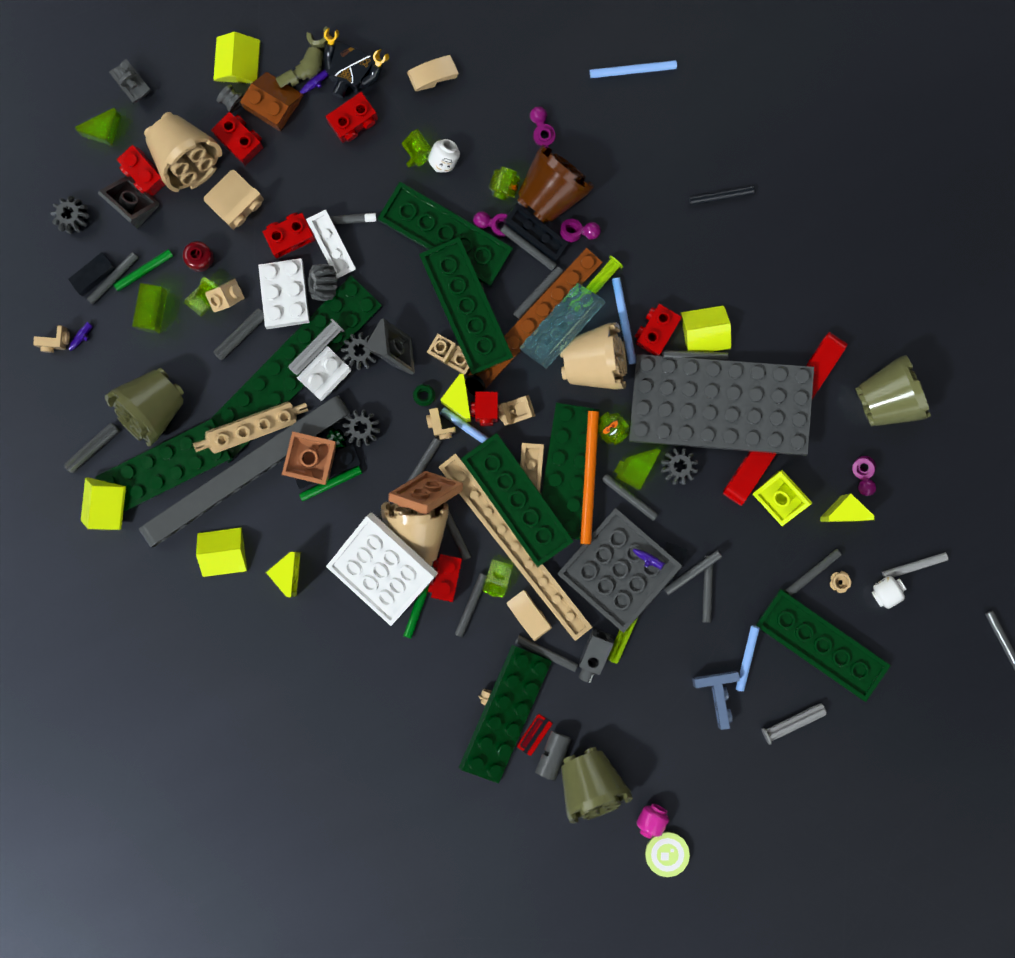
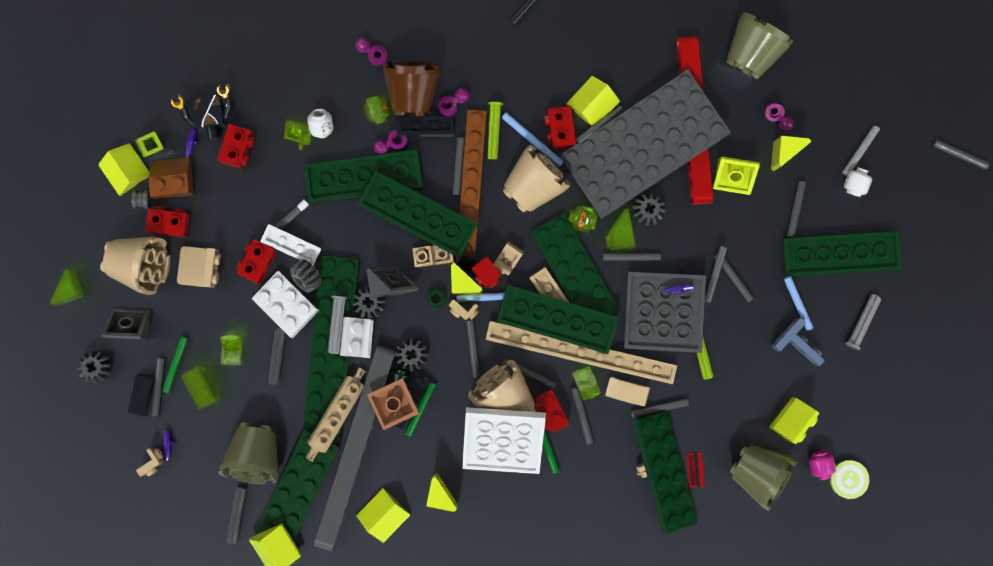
camera: 35 degrees left, 0 degrees up
dark grey hips [109,59,151,104] -> none
red brick [116,145,165,196] -> none
dark red head [183,241,214,272] -> none
tan bracket [205,279,245,312] -> none
olive piece [275,26,332,88] -> none
nougat plate [389,471,463,514] -> none
tan slope [407,55,458,92] -> none
dark grey bar [500,224,557,271] -> none
clear light blue plate [519,283,605,369] -> none
dark grey pin [535,731,572,781] -> none
dark grey torso [578,627,614,683] -> none
orange piece [580,411,599,544] -> none
tan plate [830,571,852,593] -> none
none -> lime brick [135,131,163,157]
none -> neon yellow slope [769,397,820,444]

